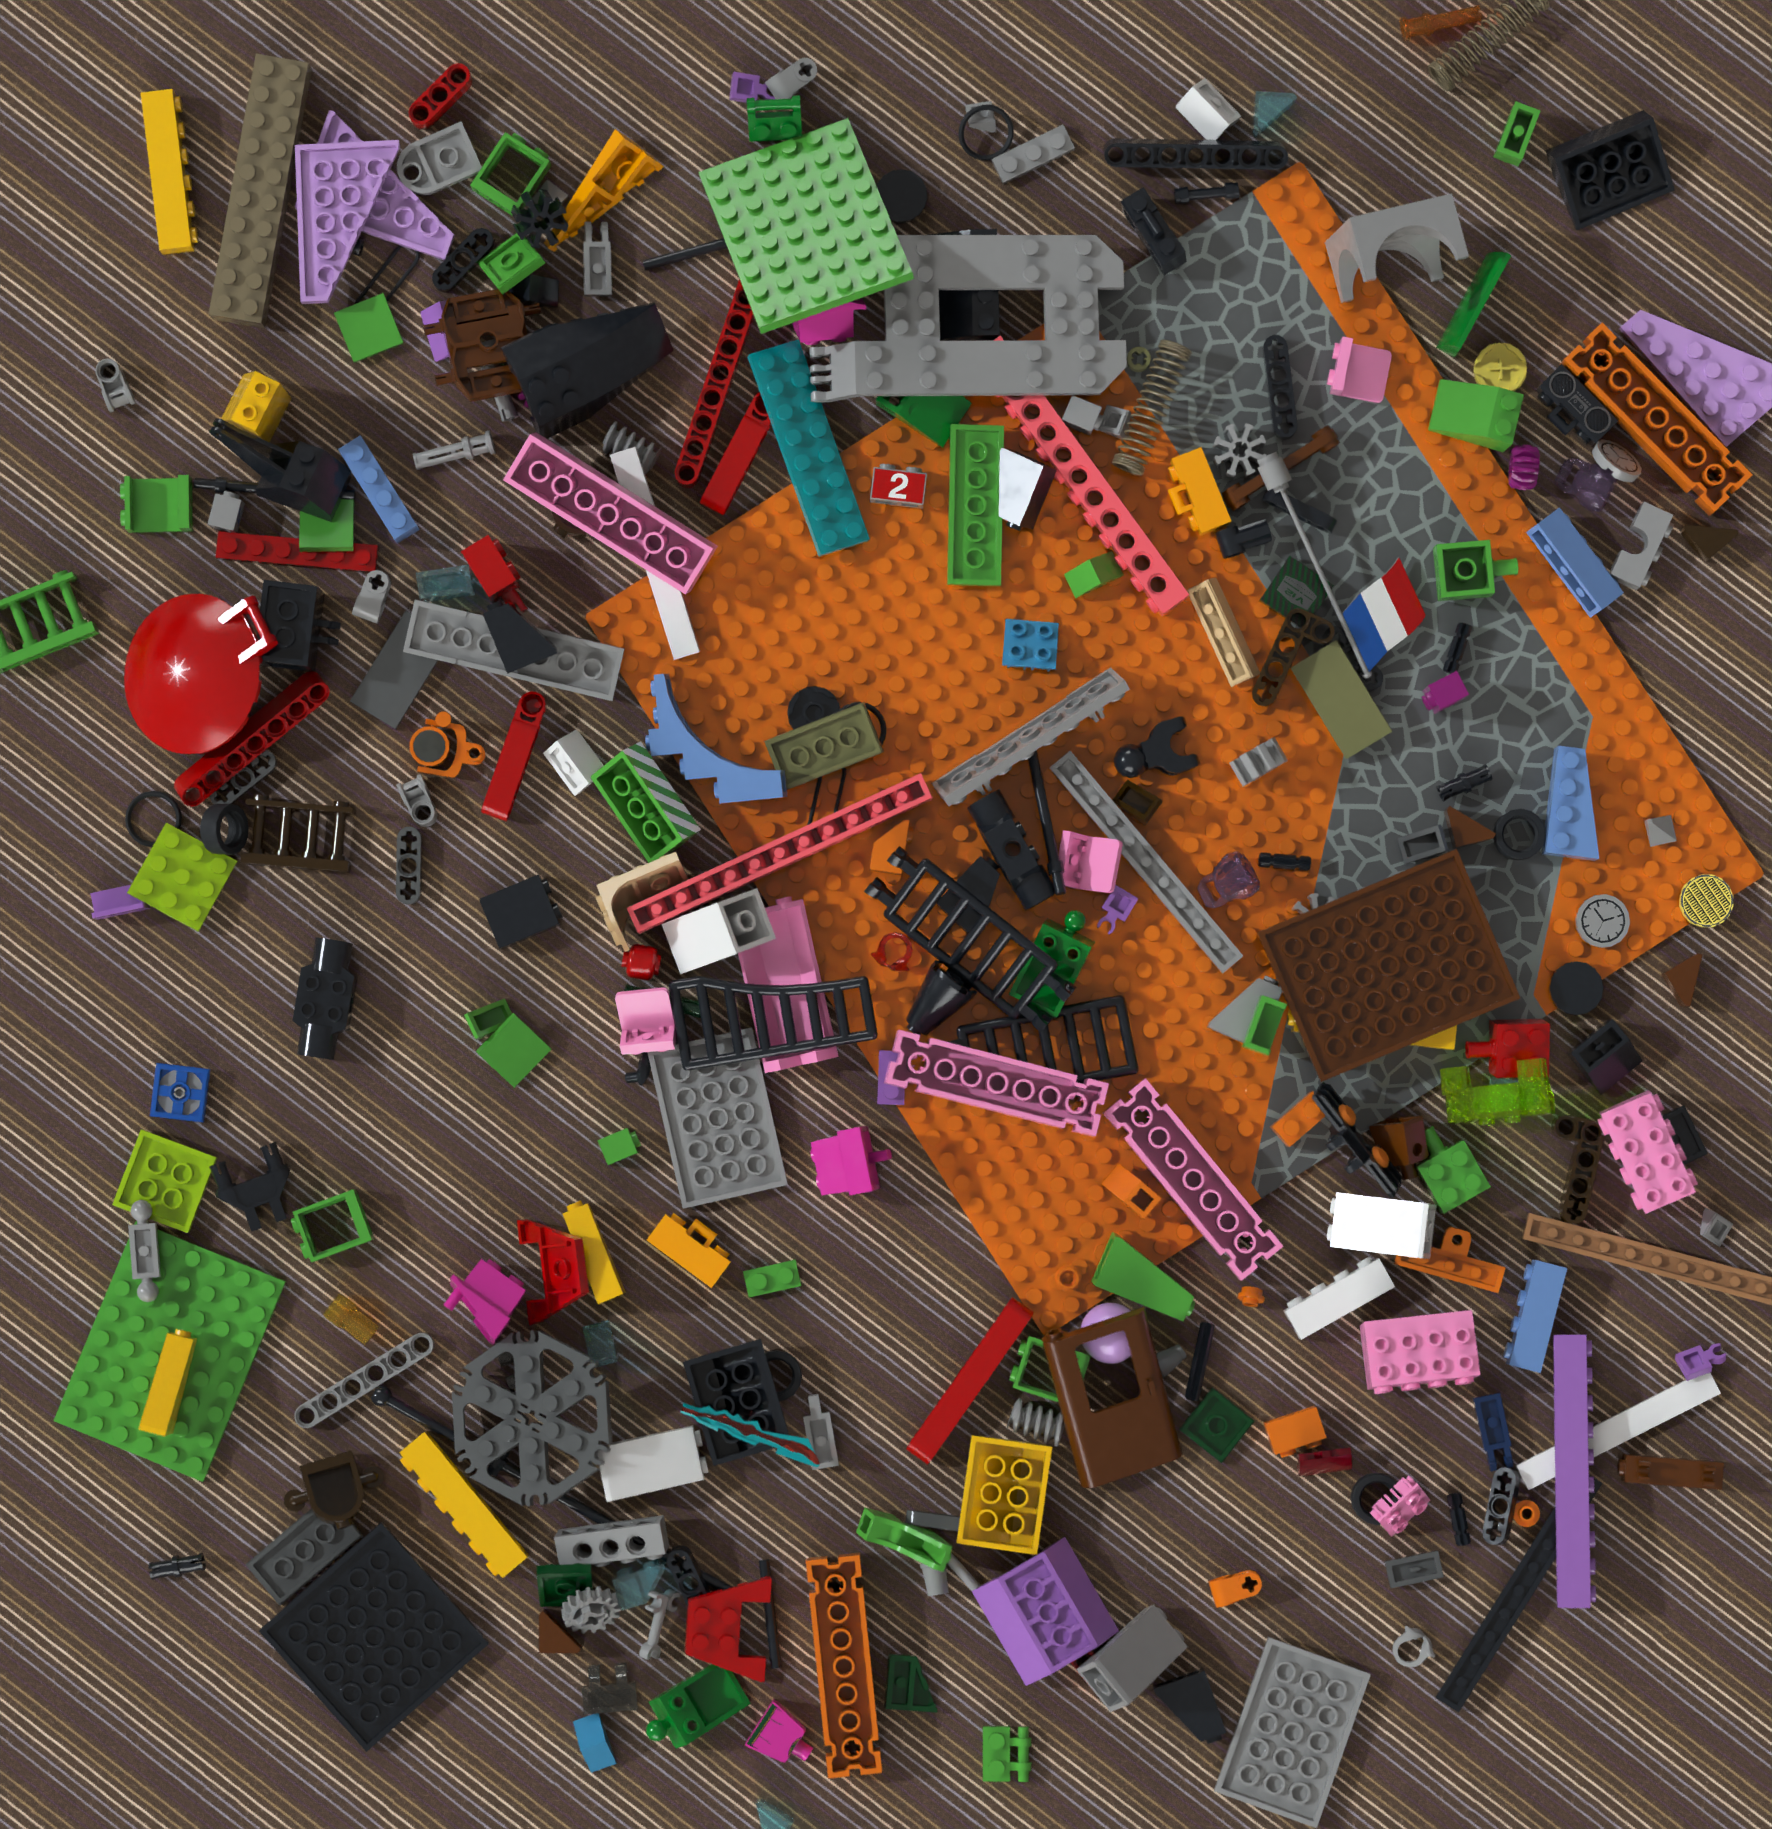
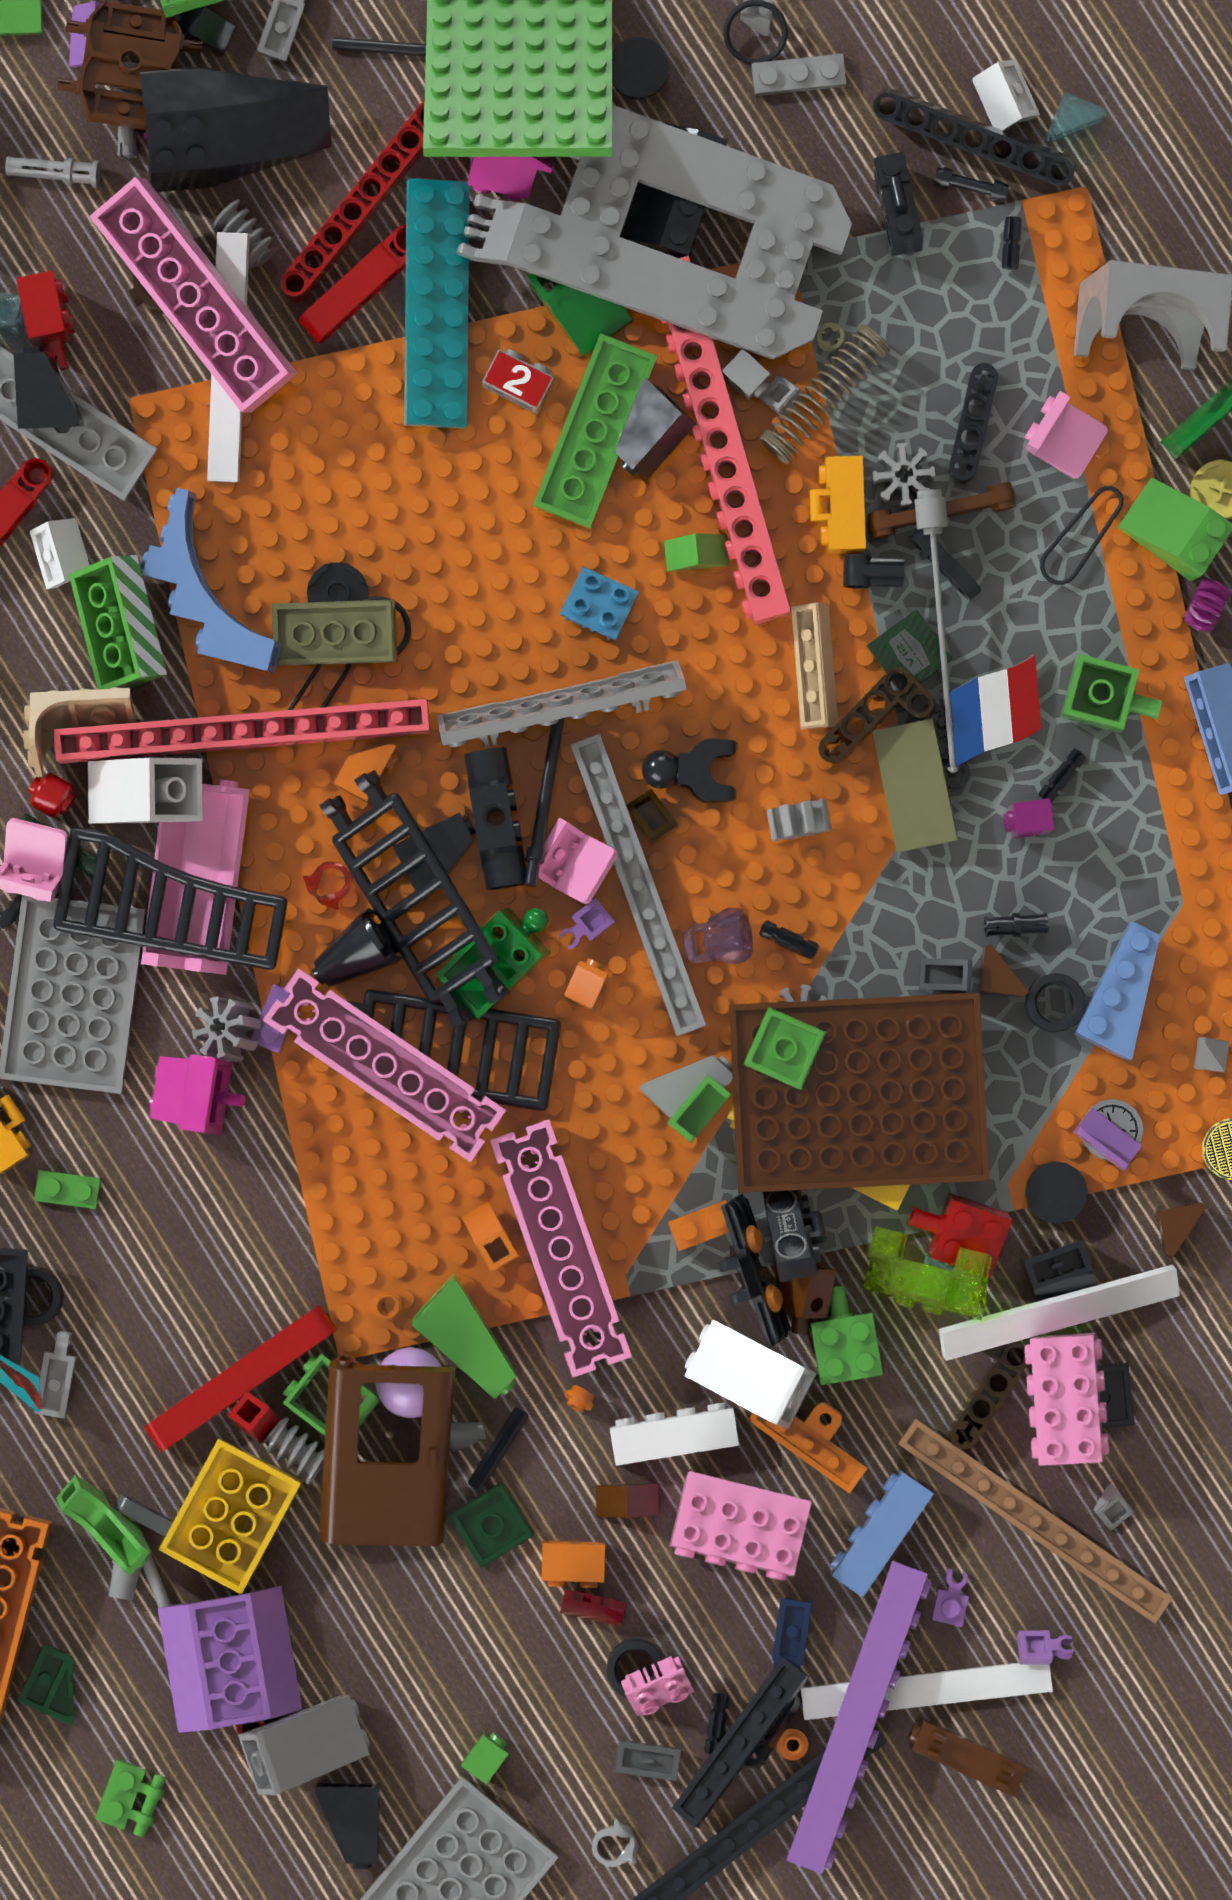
camera: 20 degrees right, 0 degrees up
orange piece [1208,1570,1262,1608] -> none
none -> light grey gear [192,996,261,1062]
none -> red brick [227,1391,280,1444]
none -> bright green brick [461,1732,509,1784]
none -> orange slope [564,958,608,1010]
none -> reddish brown slope [596,1483,659,1518]
none -> black plate [672,1657,810,1828]
none -> bright green tile [743,1007,826,1090]
none -> black piece [762,1190,827,1282]
none -> medium lavender plate [931,1569,969,1627]
none -> white tile [939,1265,1179,1361]
none -> black piece [1002,216,1022,270]
none -> black piece [1040,486,1124,585]
none -> medium lavender panel [1073,1108,1142,1171]

